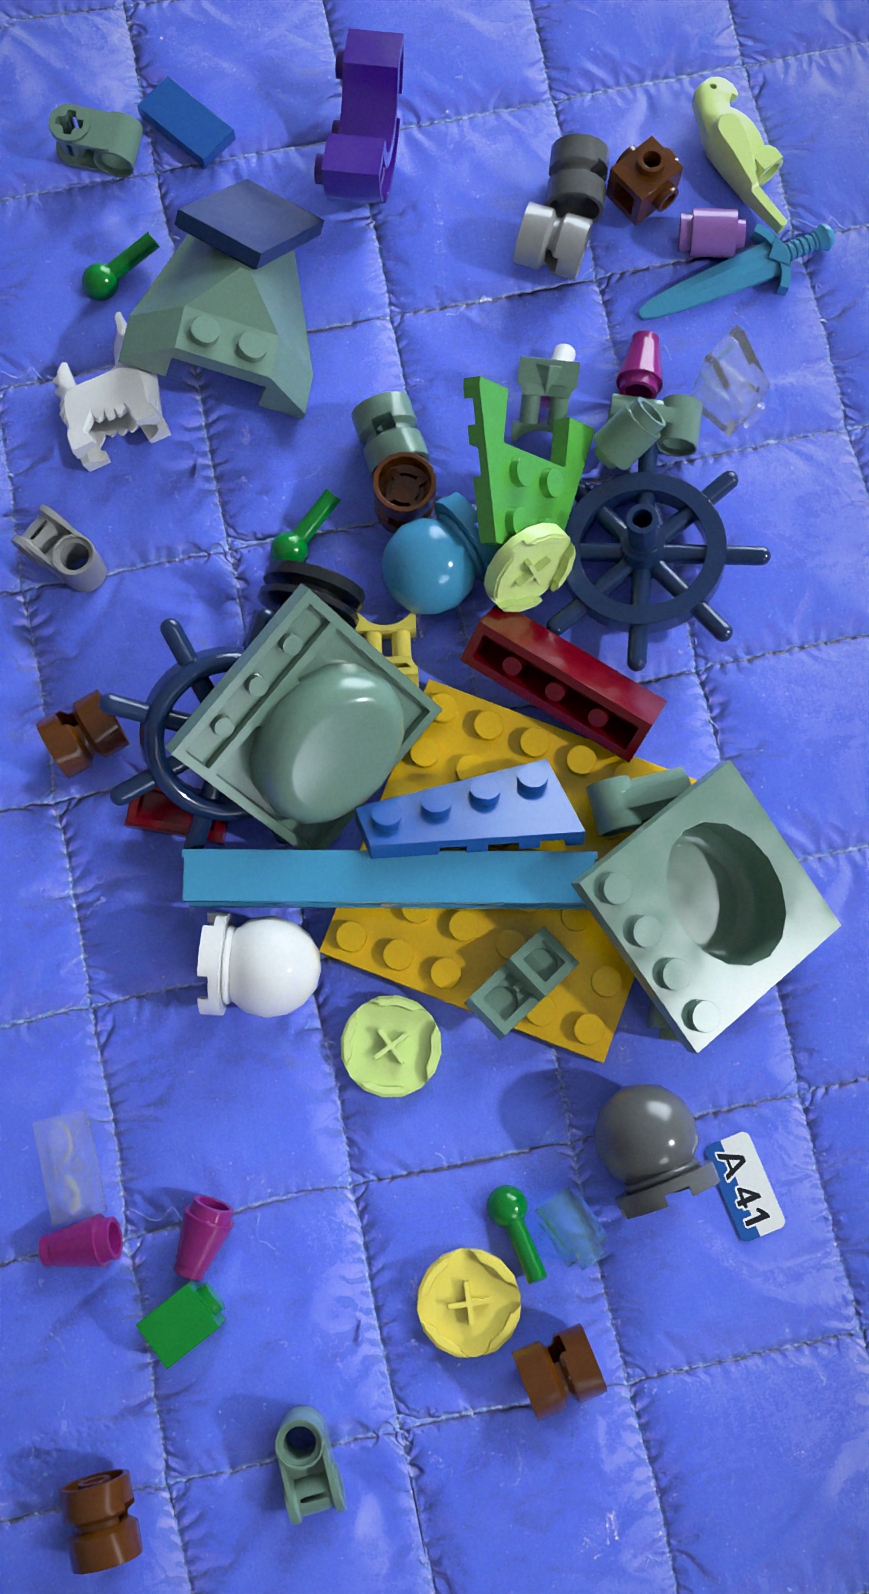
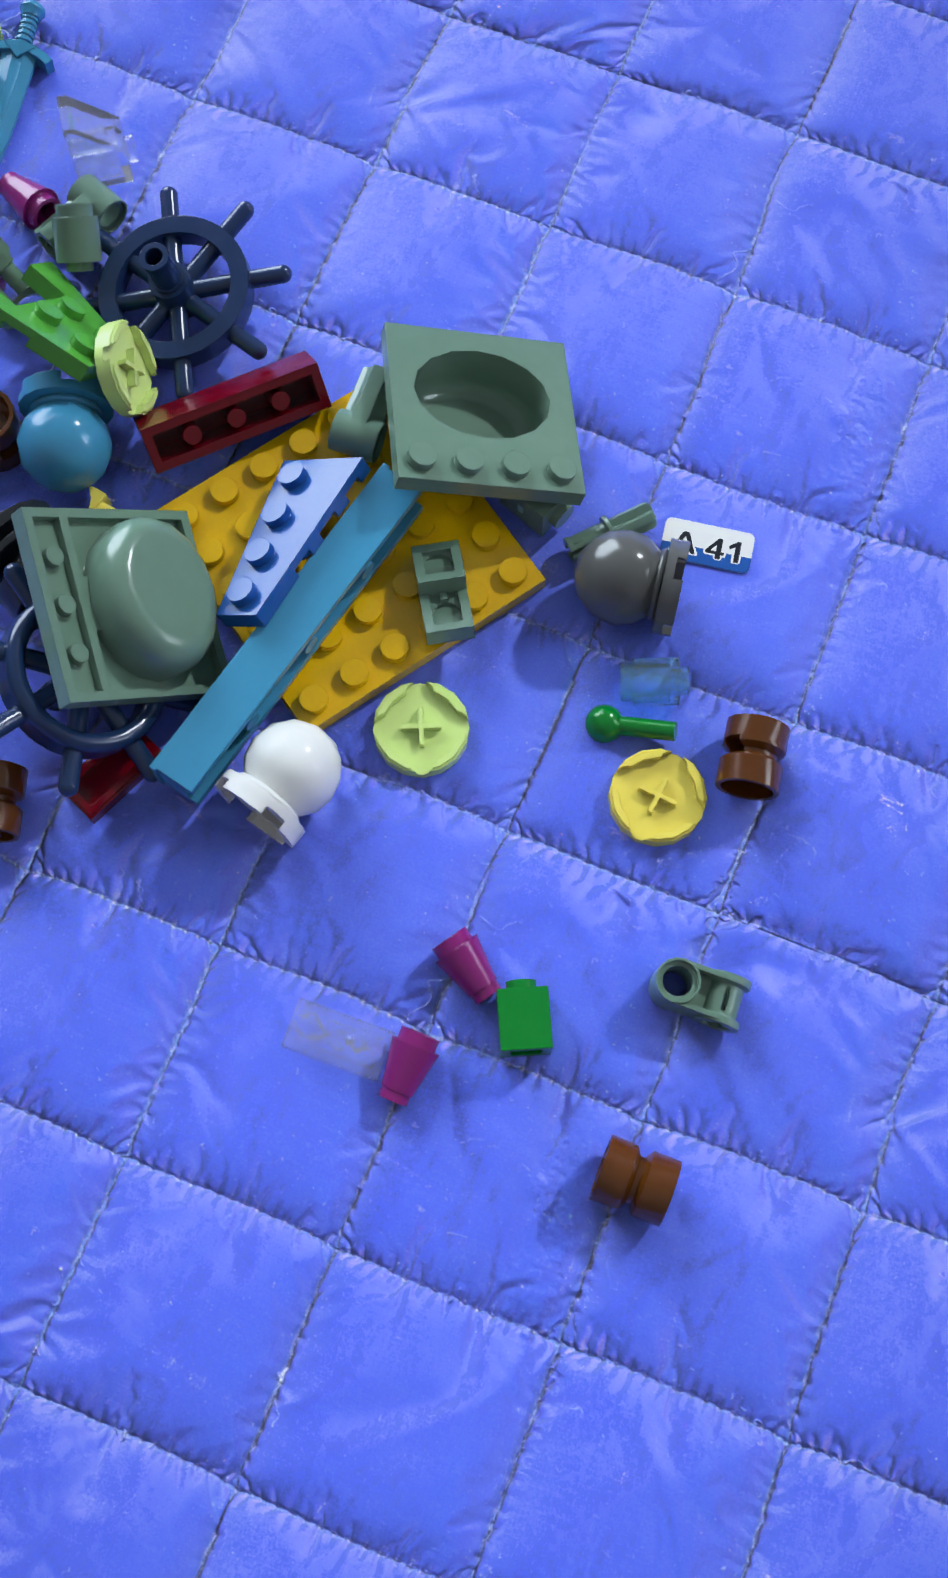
camera: 55 degrees left, 5 degrees down
none -> sand green axle [563,502,657,566]

